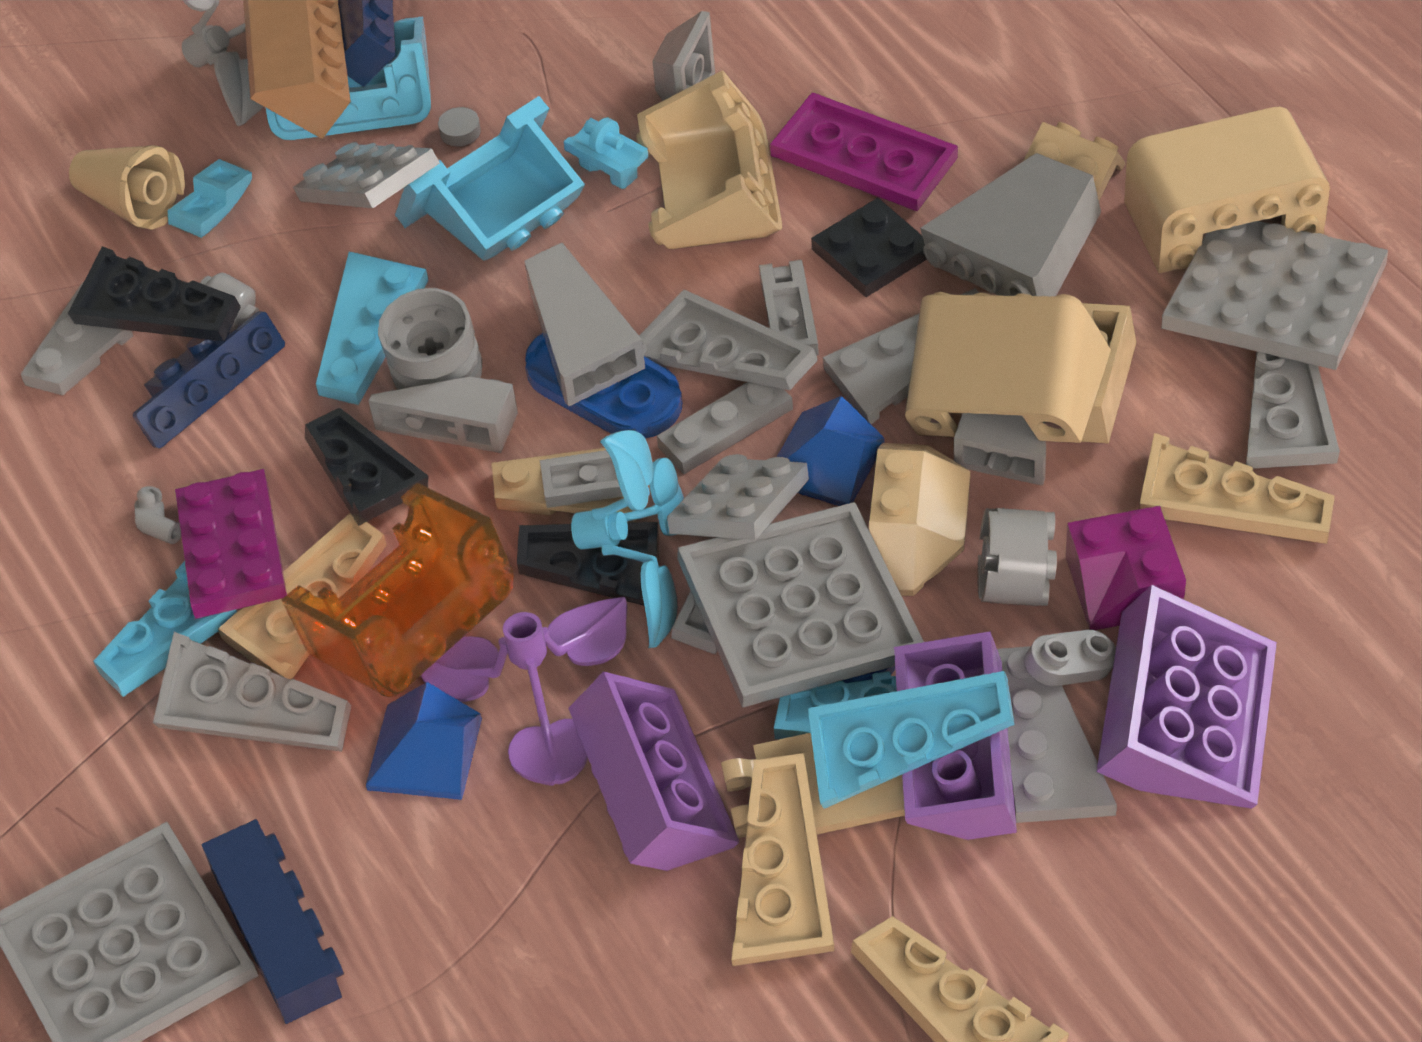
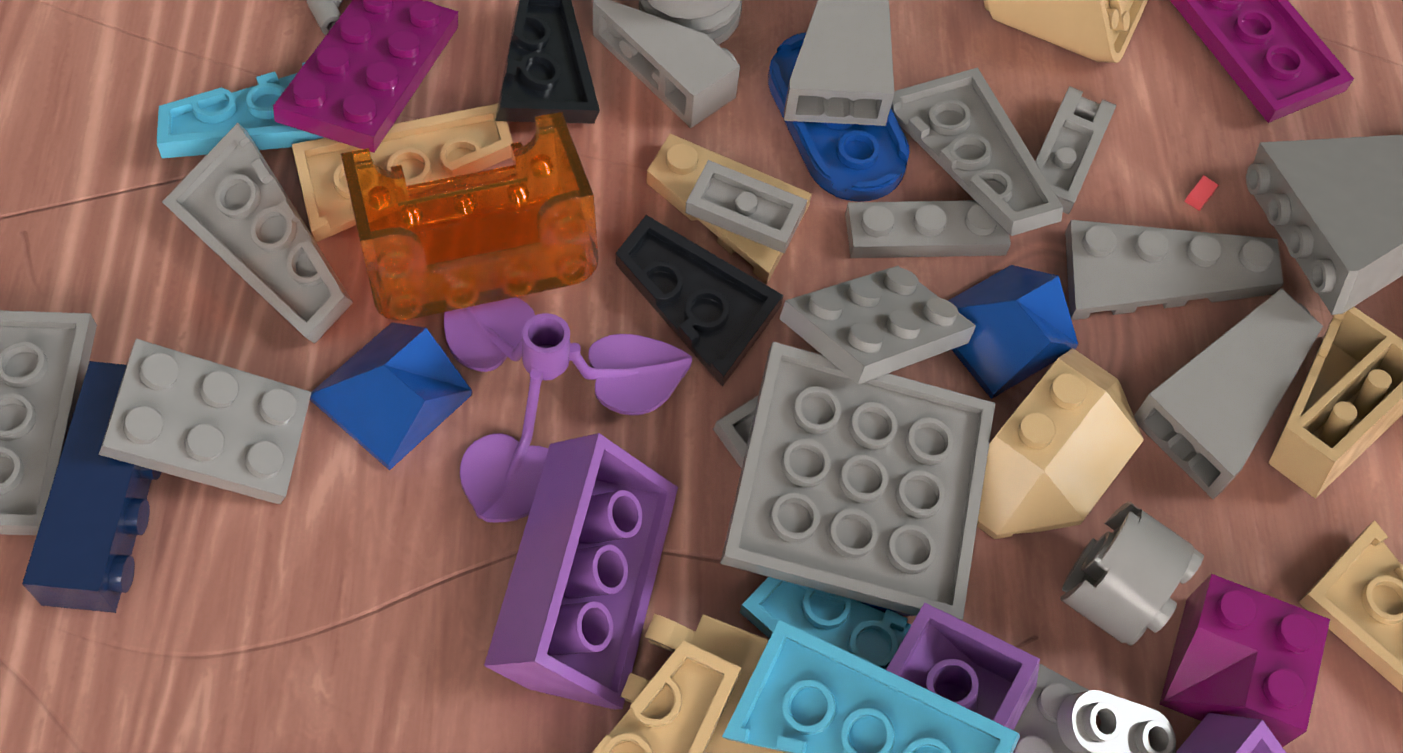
camera: 20 degrees right, 10 degrees up
medium azure plant [571,430,684,648] -> none
black plate [811,197,927,297] -> none
tan windscreen [905,292,1111,443] -> none
none -> light grey plate [98,339,311,505]
none -> coral piece [1184,175,1219,211]

